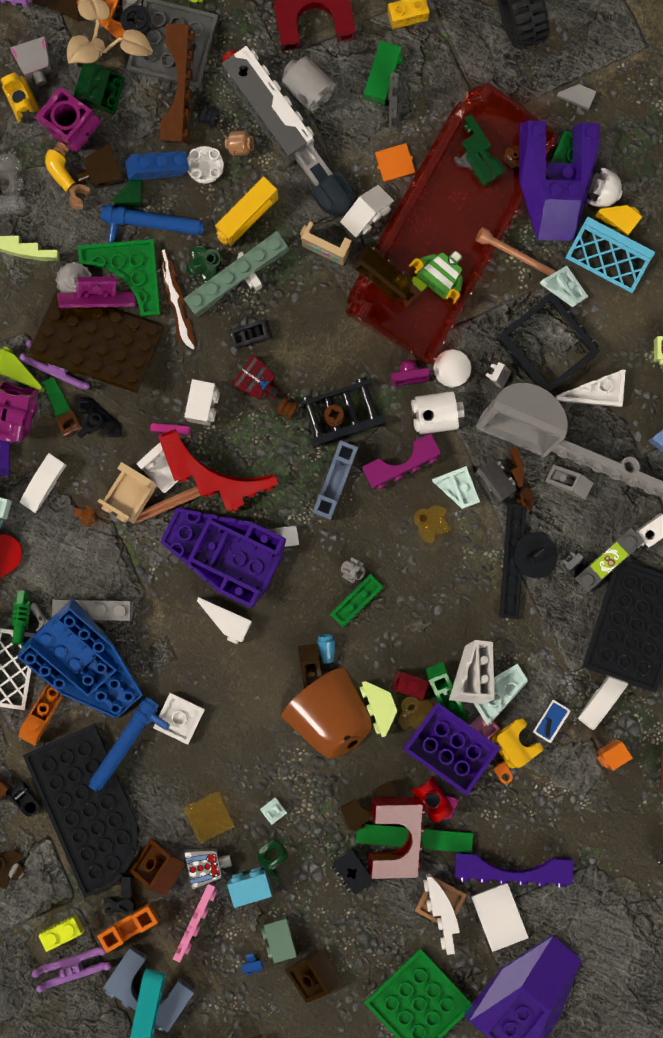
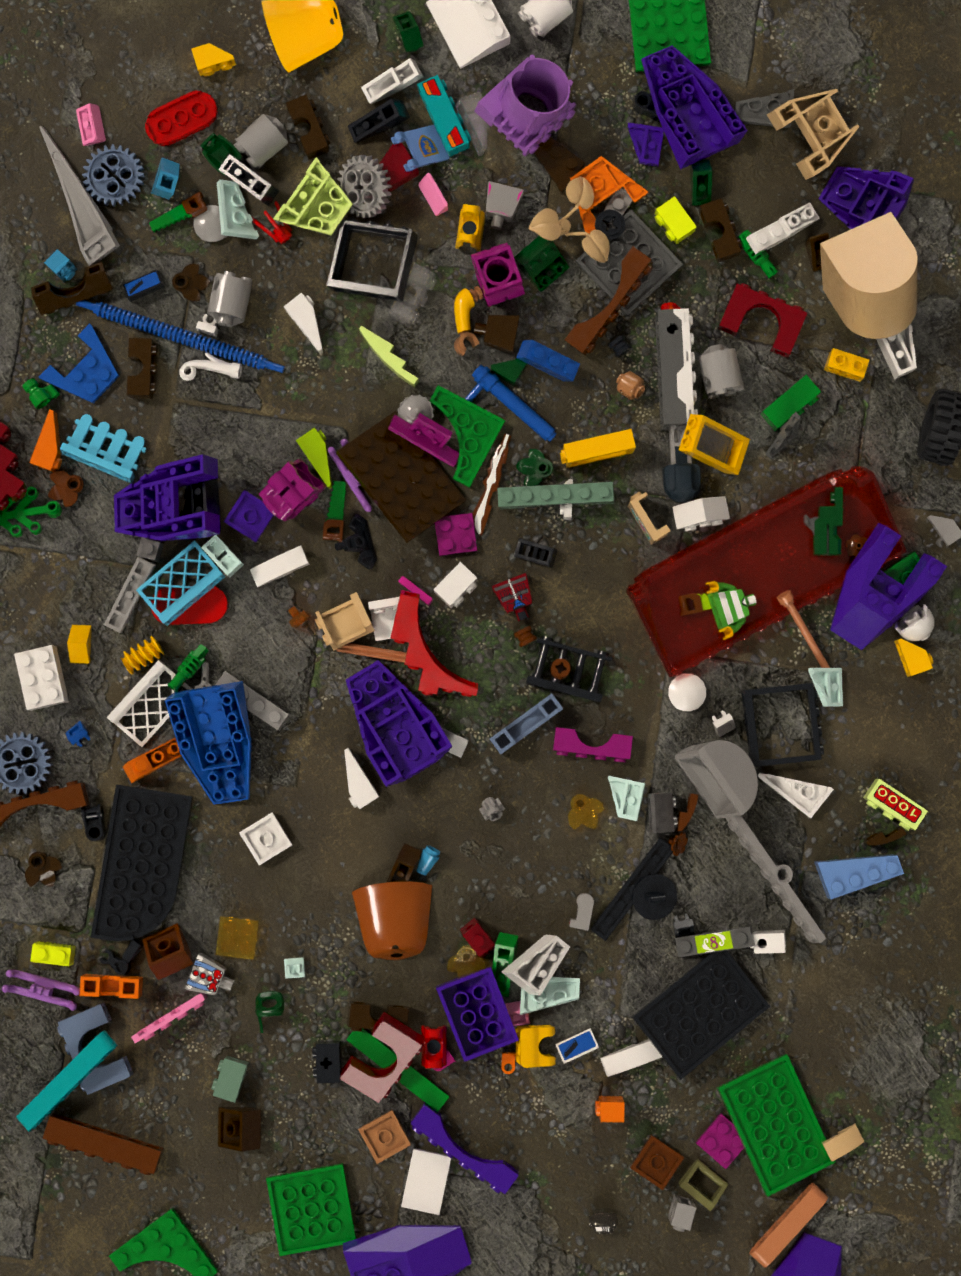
camera: 40 degrees right, 0 degrees up
blue cylinder [89,697,170,792] -> none
white dish [187,146,224,184] -> none
medium azure brick [227,866,273,908] -> none
blue tile [242,953,264,976] -> none
green tile [330,574,384,627] -> none
dark brown slope [351,246,414,302] -> none
yellowish green slope [360,681,397,737] -> none
orange piece [375,143,415,182] -> none
magenta tile [391,359,430,387] -> none
white cylinder [411,391,464,434] -> none
white slope [423,874,460,955] -> none
light grey slope [545,464,593,500] -> none
medium azure fence [565,217,655,293] -> none
none -> magenta plate [435,513,477,556]
none -> light grey leg [569,893,594,931]
none -> yellow window [678,414,750,475]

